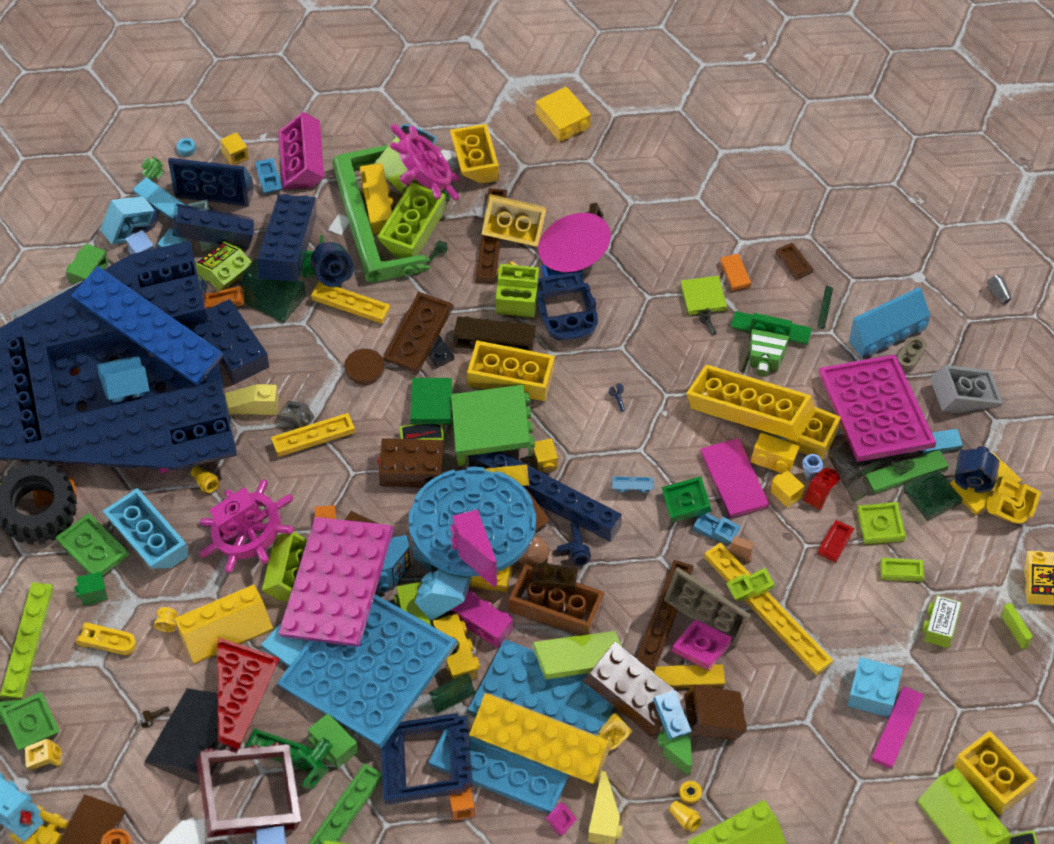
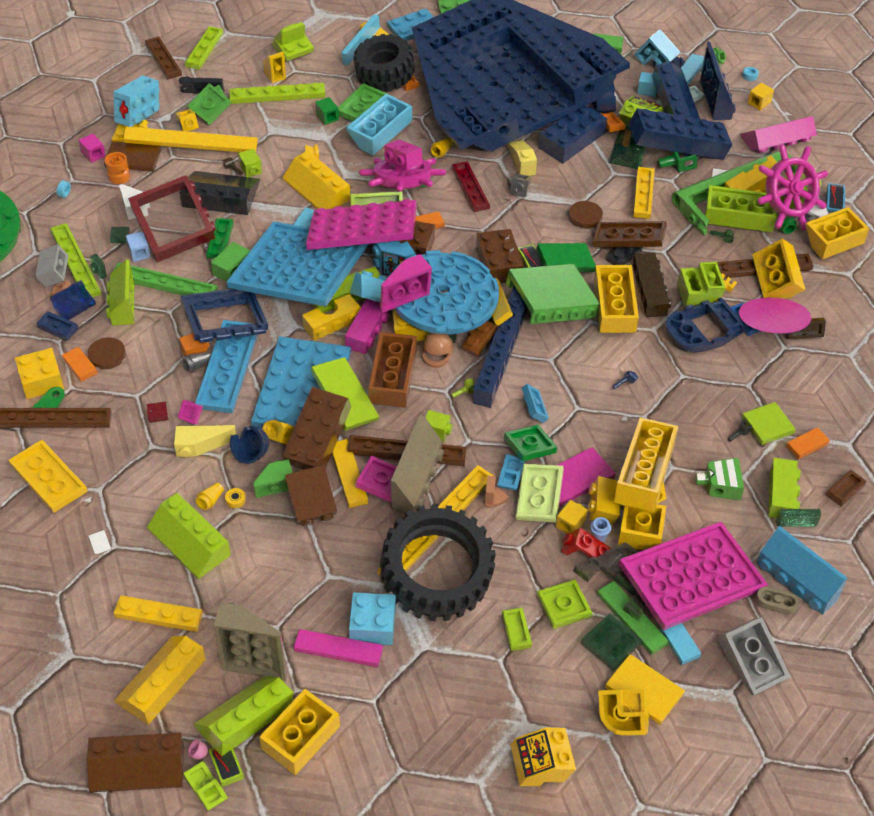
camera: 75 degrees right, 5 degrees down
blue plate [72,266,223,386] -> none
yellow plate [75,622,137,655] -> none
dark azure piece [97,356,150,402] -> none
light blue brick [125,230,154,254] -> none
red wing [217,637,280,749] -> none
dark azure slope [255,158,282,194] -> none
yellow plate [271,413,355,457] -> none
green bracket [298,737,333,789] -> none
dark blue brick [310,242,354,287] -> none
clear green tile [429,673,476,713] -> none
yellow brick [469,693,613,784] -> none
yellow brick [532,438,558,473] -> none
dark brown tile [533,561,578,590] -> none
dark blue piece [557,522,591,566] -> none
plate [653,690,691,740] -> none
lime slope [726,567,776,602] -> none
green bracket [731,311,812,345] -> none
red tile [817,520,855,563] -> none
brick [922,595,962,648] -> none
dark blue brick [954,446,1000,493] -> none
lime tile [1001,603,1033,650] -> none
none -> yellow tile [123,127,258,152]
none -> flat silver cone [182,351,211,372]
none -> dark tan slope [214,602,287,681]
none -> dark blue helmet [230,425,269,464]
none -> lime brick [238,149,262,177]
none -> black tyre [380,504,496,621]
none -> lime brick [425,410,453,442]
none -> lime hand [451,378,475,398]
none -> dark red tile [452,161,490,212]
none -> yellowish green tile [516,464,564,522]
none -> lime brick [768,458,801,520]

